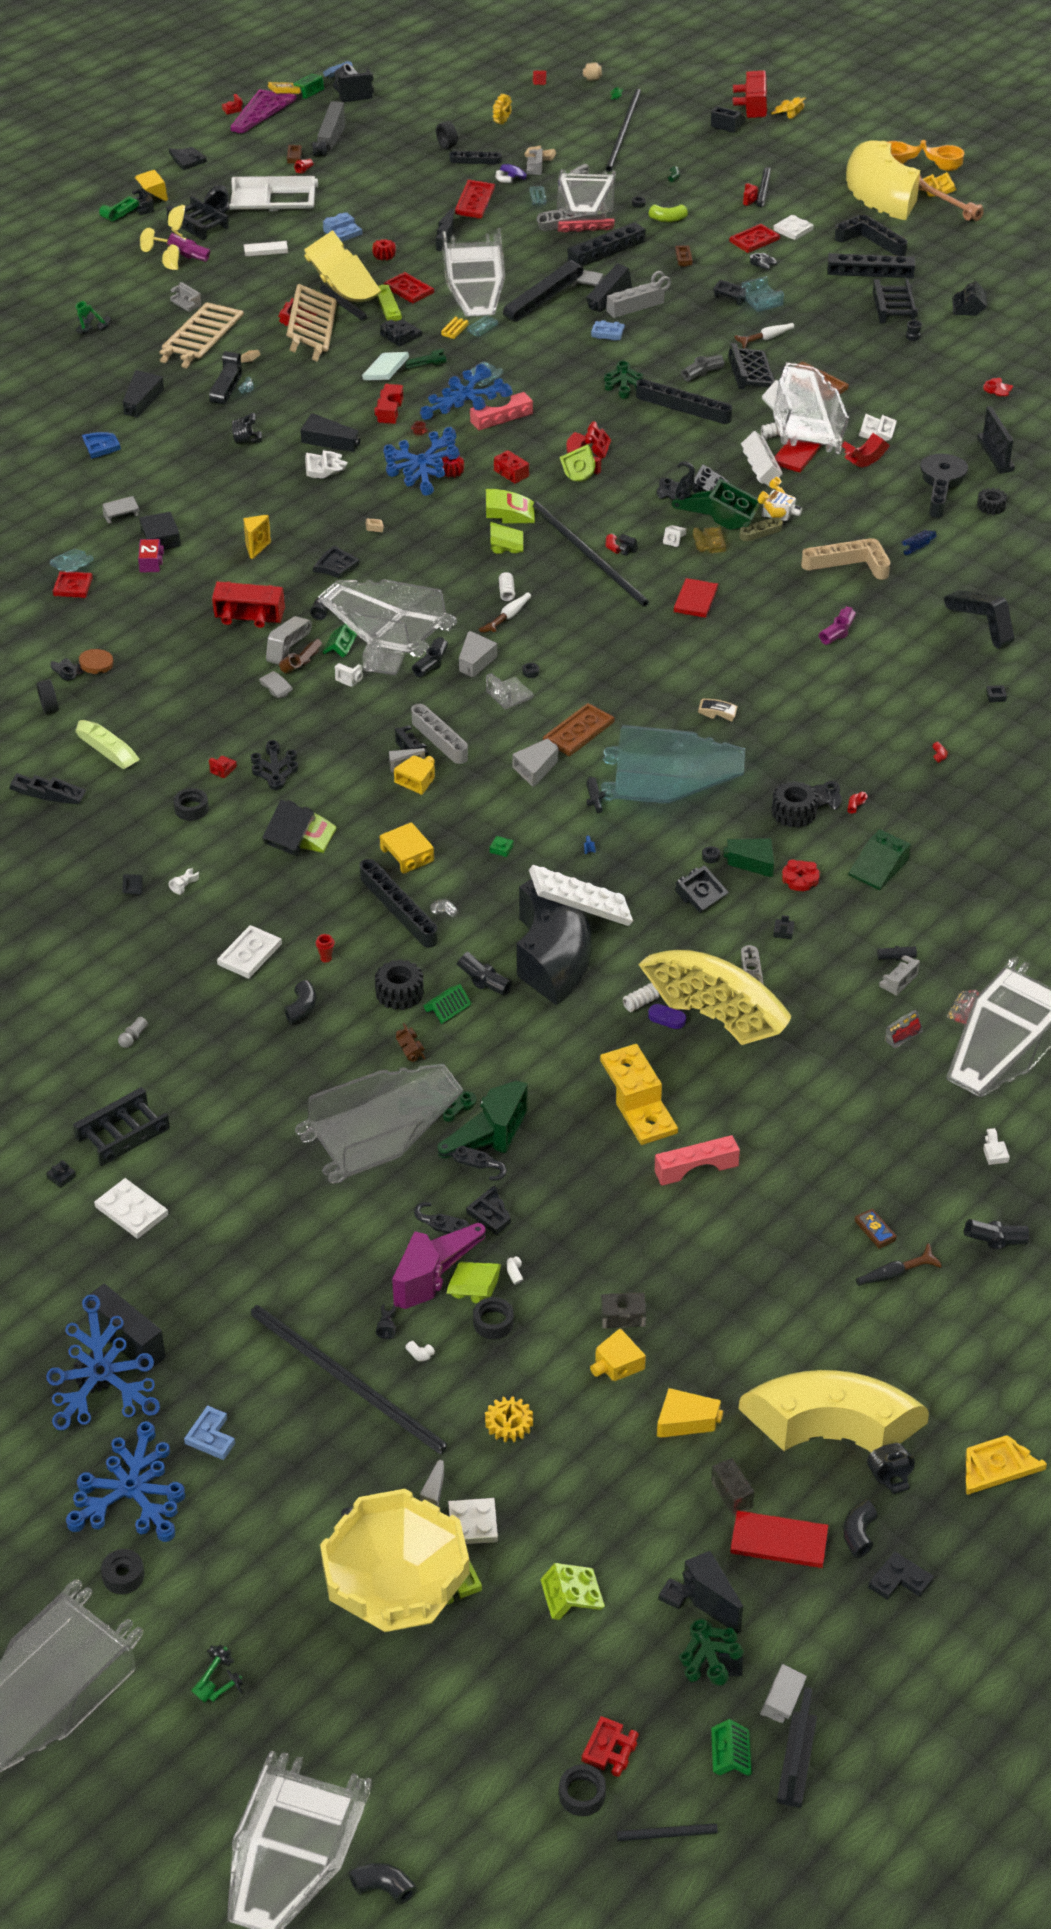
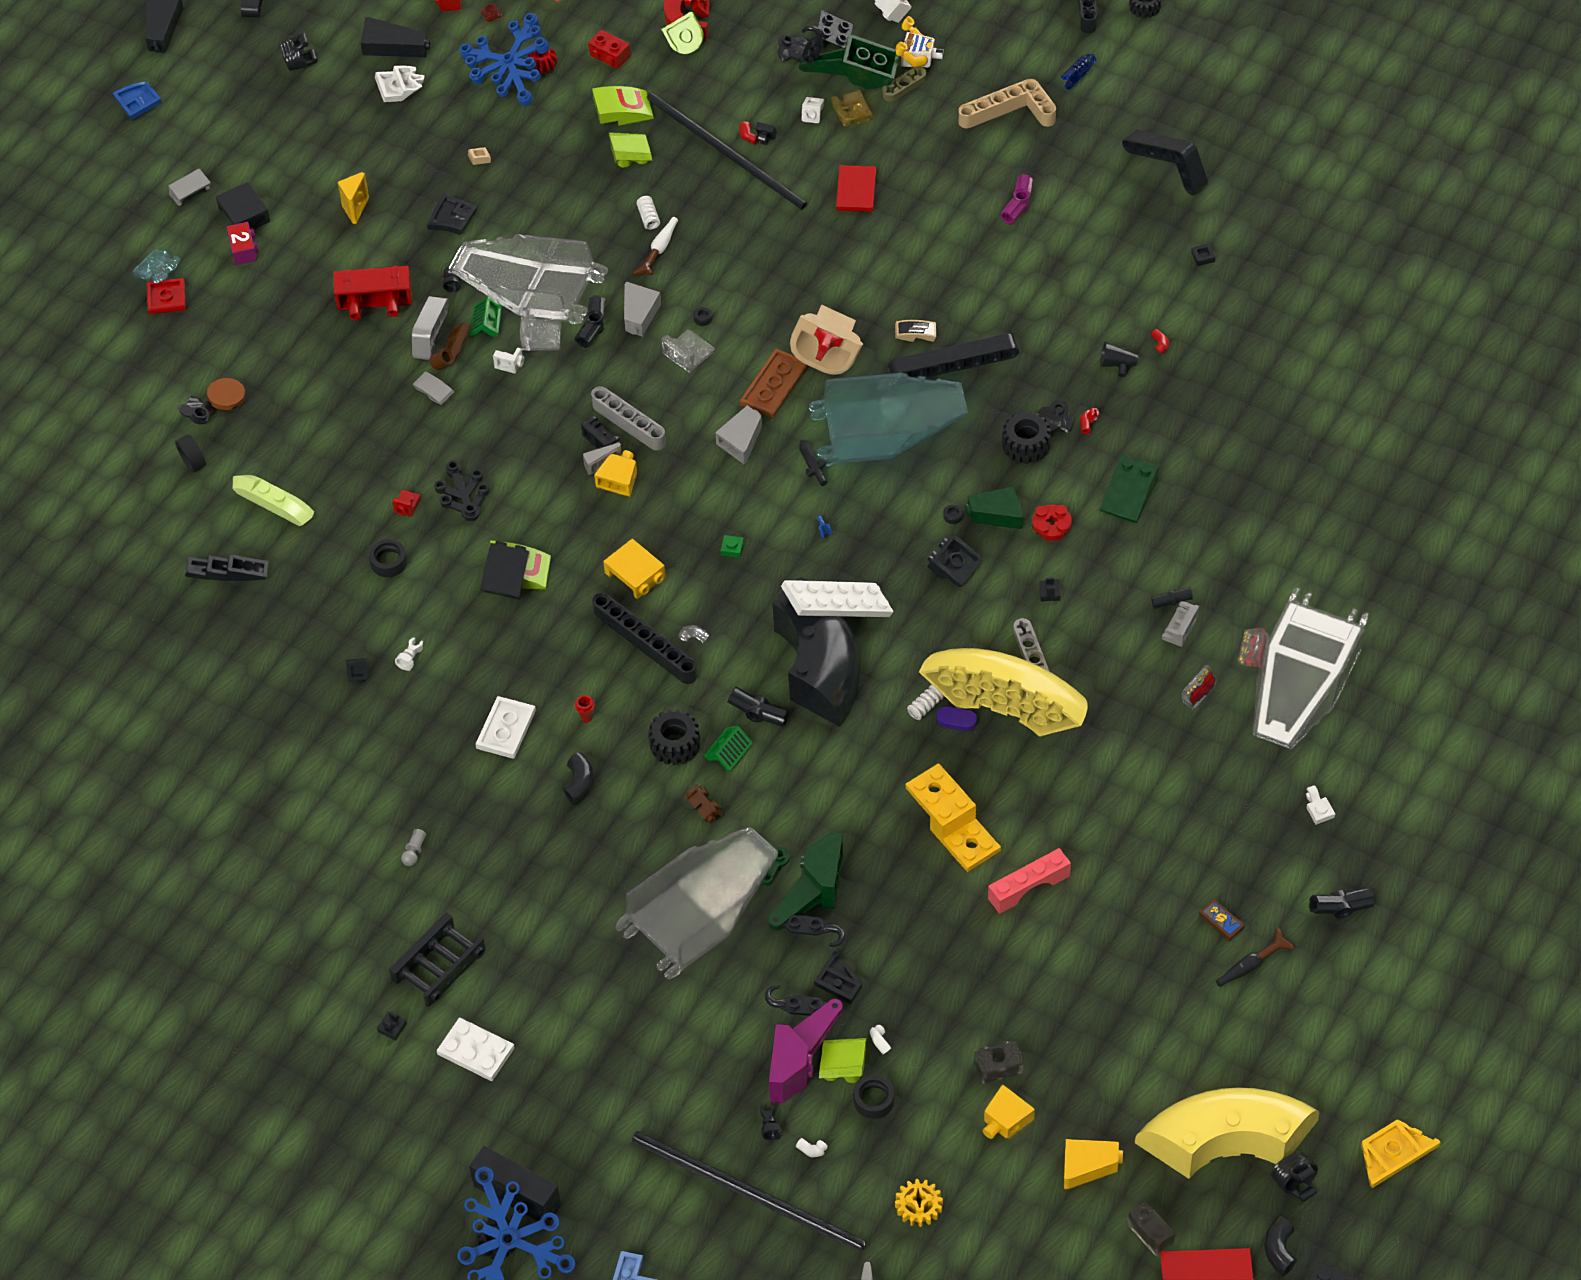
camera: 10 degrees left, 10 degrees up
none -> tan piece [790,305,863,375]
none -> black beam [888,334,1019,384]
none -> black piece [1100,341,1138,377]

